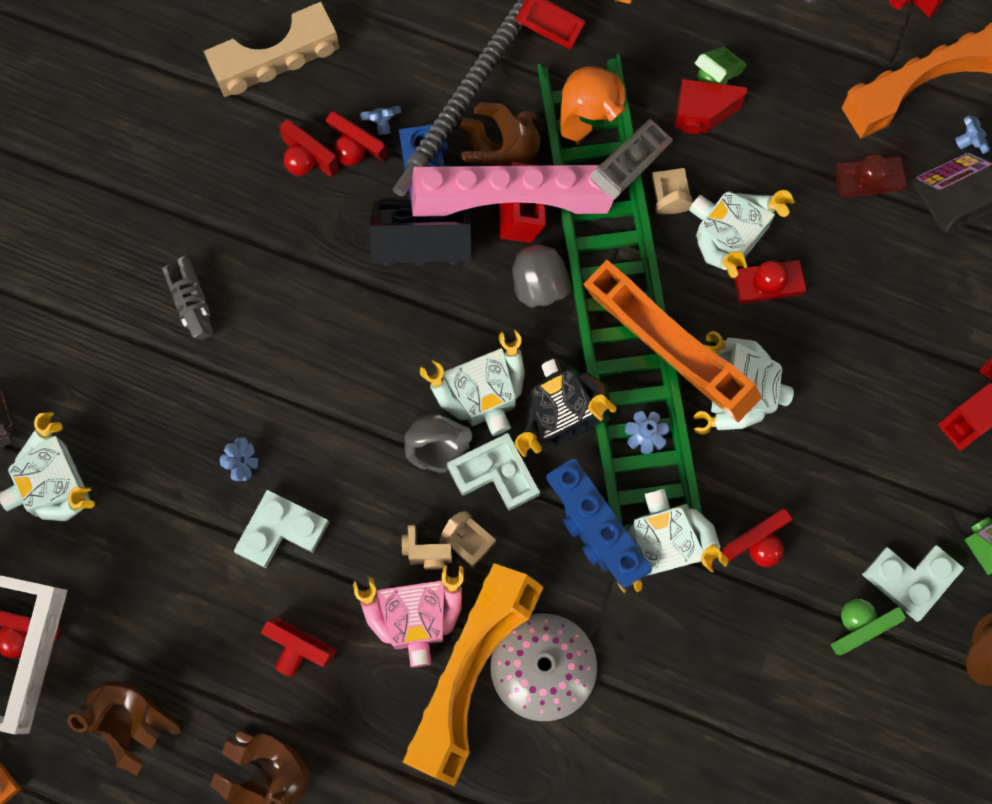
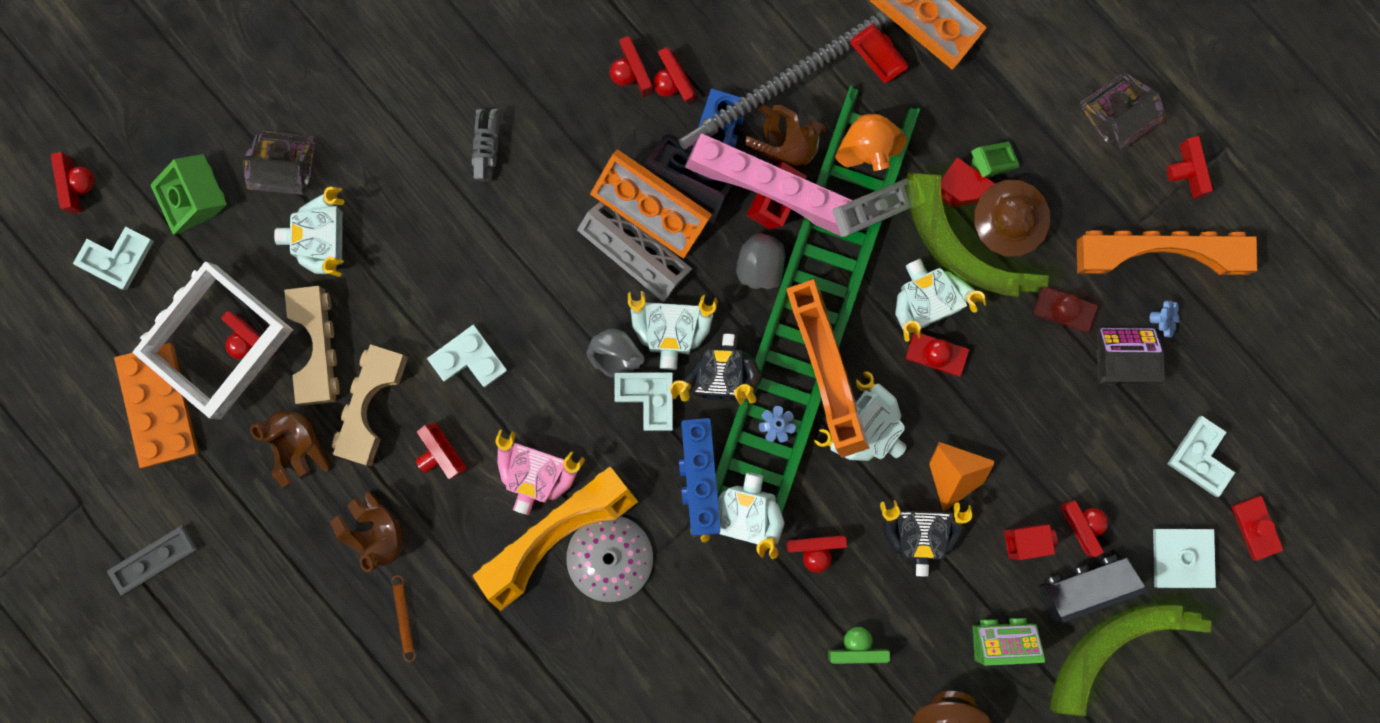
camera: 30 degrees right, 10 degrees up
medium blue plant [220,437,258,481] -> none
medium blue plant [360,106,401,135] -> none
tan bracket [402,525,452,570] -> none
tan tile [439,511,496,568] -> none
tan tile [651,168,693,215] -> none
light aqua plate [862,545,964,622] -> none
none -> tan arch [285,286,340,406]
none -> tan arch [332,345,408,466]
none -> light grey fence [577,202,692,302]
none -> orange piece [590,149,713,259]
none -> black torso [880,500,972,576]
none -> clear neon green arch [907,173,1049,297]
none -> orange slope [929,442,994,512]
none -> reddish brown helmet [974,180,1050,257]

